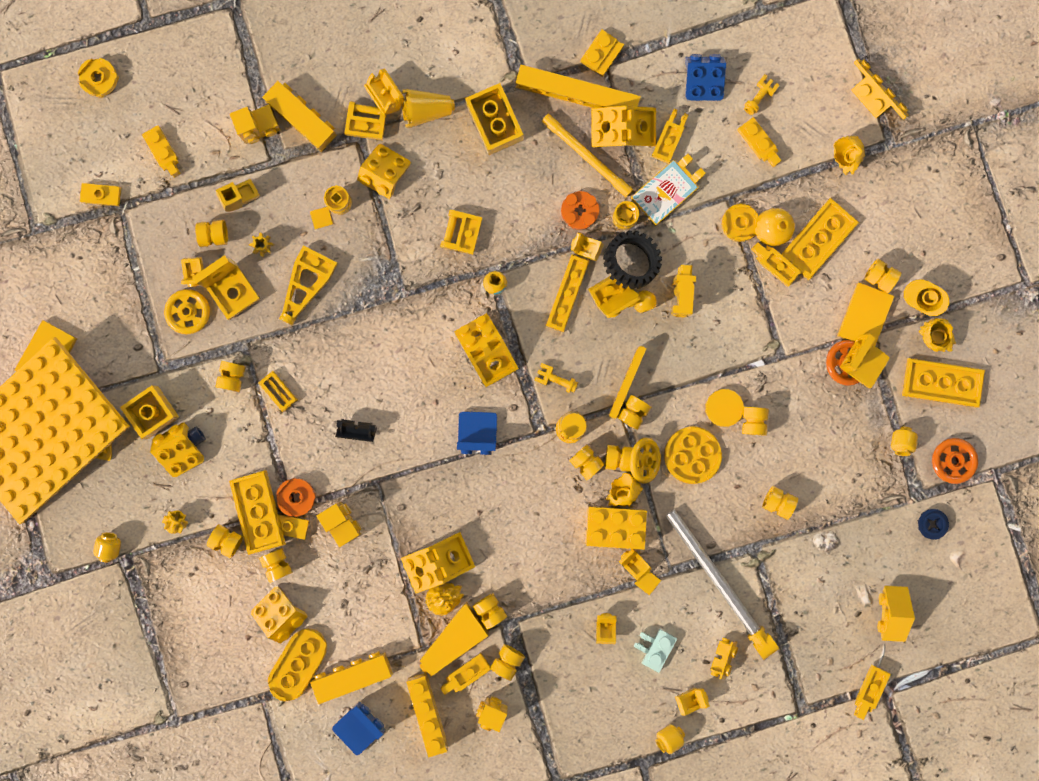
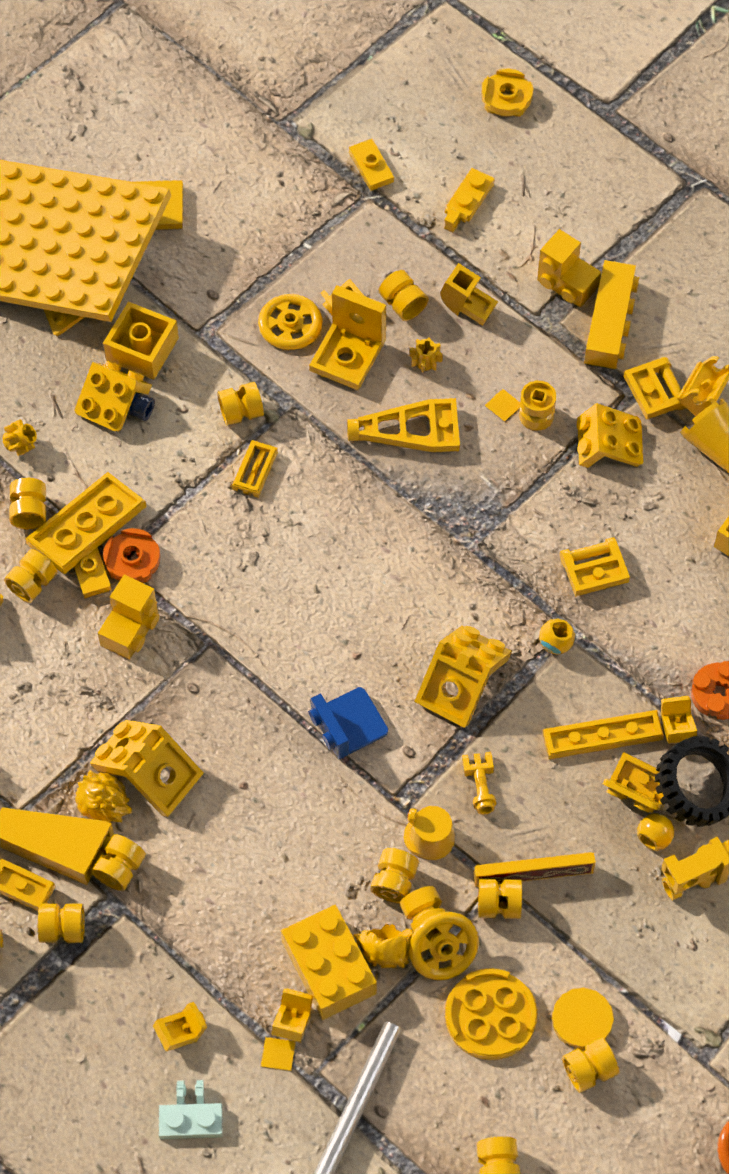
camera: 55 degrees right, 25 degrees down
black hinge [335,419,377,442] -> none

